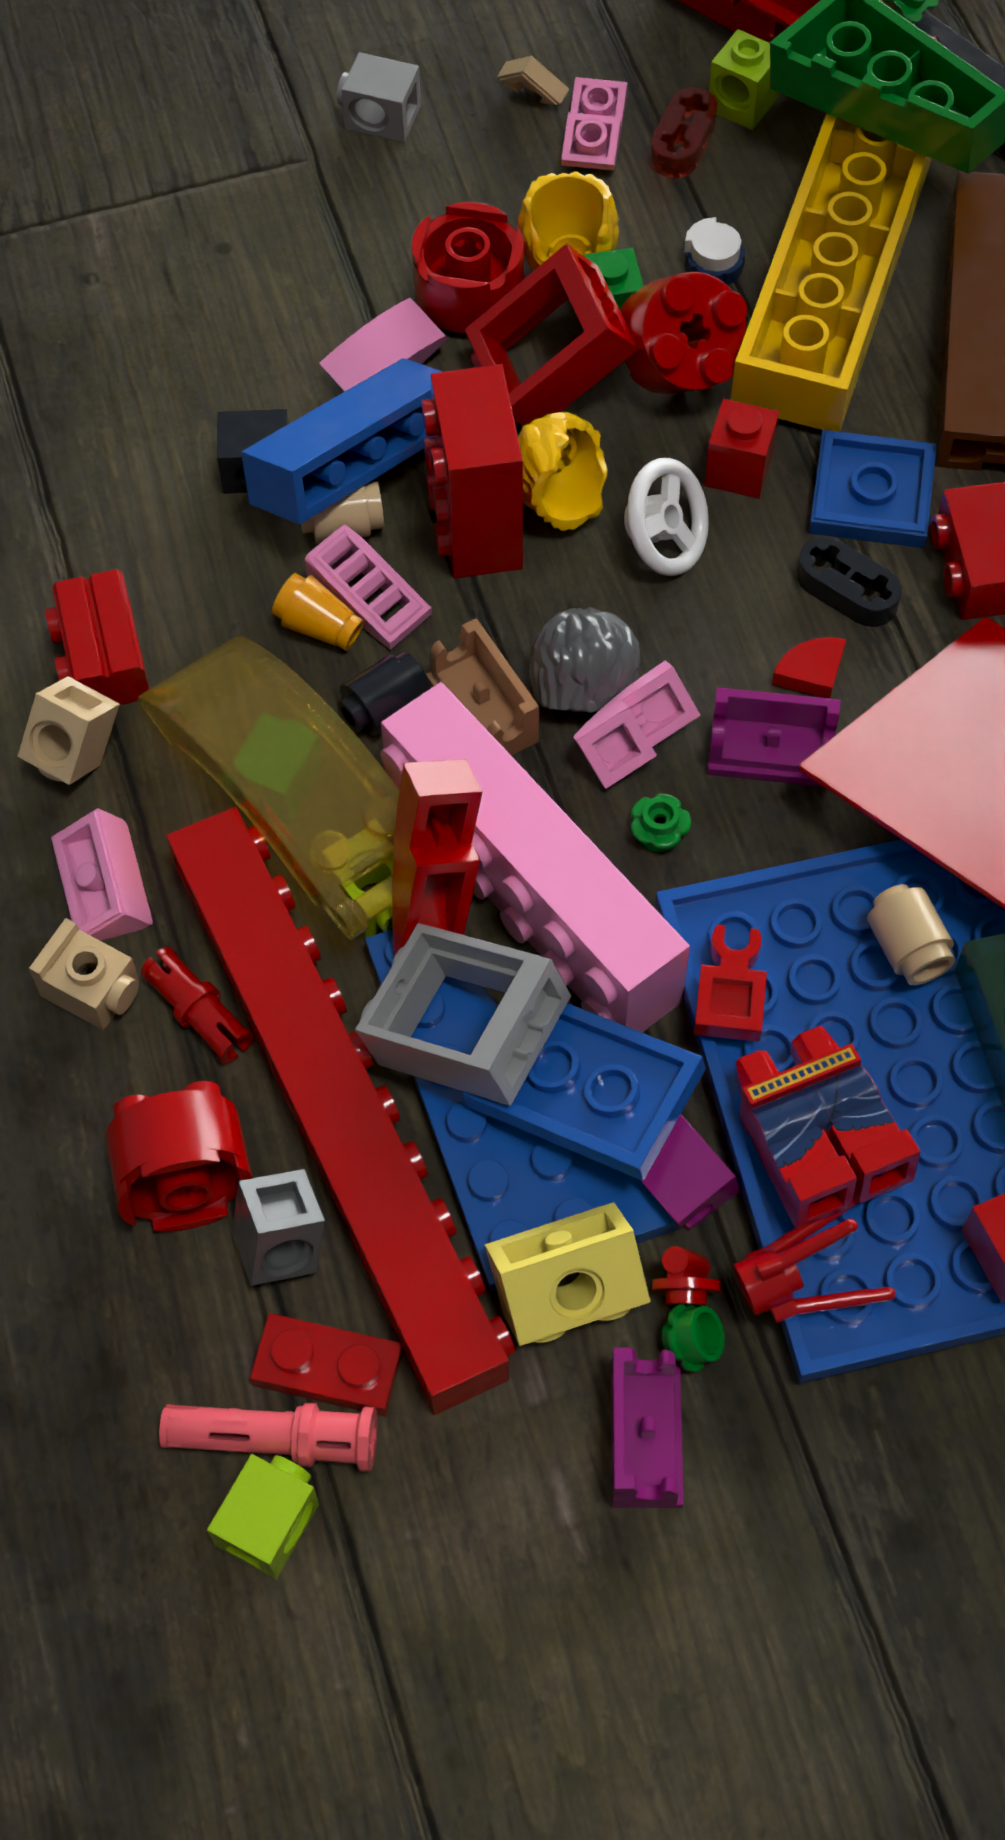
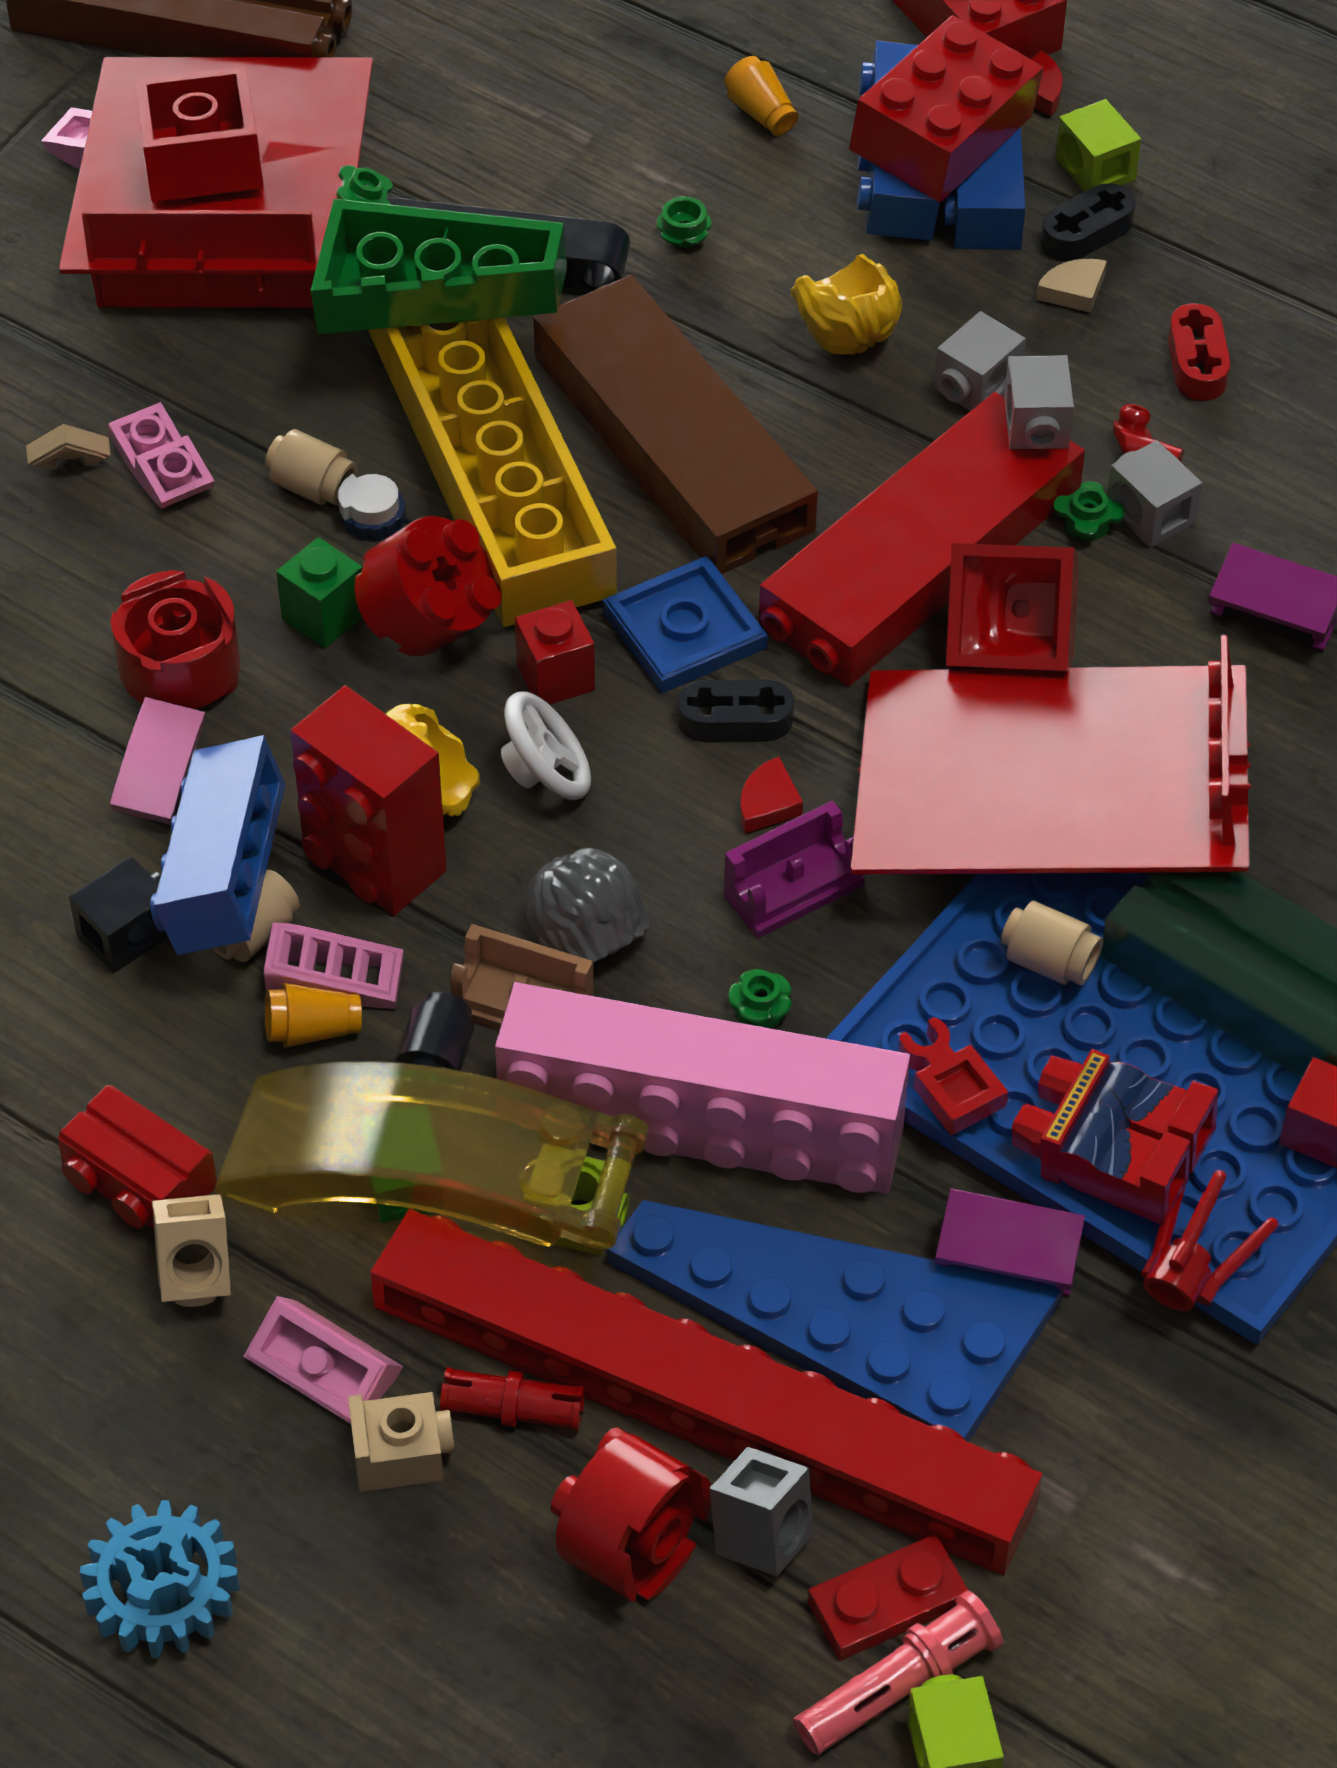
camera: 40 degrees left, 10 degrees down
light grey window [355,923,571,1106] -> none
red slope [392,759,483,957] -> none
blue plate [462,1003,706,1181] -> none
red window [465,243,639,426] -> none
light yellow brick [485,1202,650,1346] -> none
yellow hair [518,171,619,271] -> none
bright pink slope [573,660,701,789] -> none
magenta hinge [611,1347,683,1508] -> none
clear red beam [651,87,718,178] -> none
red plate [652,1246,721,1307] -> none
green plate [662,1304,725,1372] -> none
lime brick [707,29,779,130] -> none
none -> tan brick [265,429,357,506]

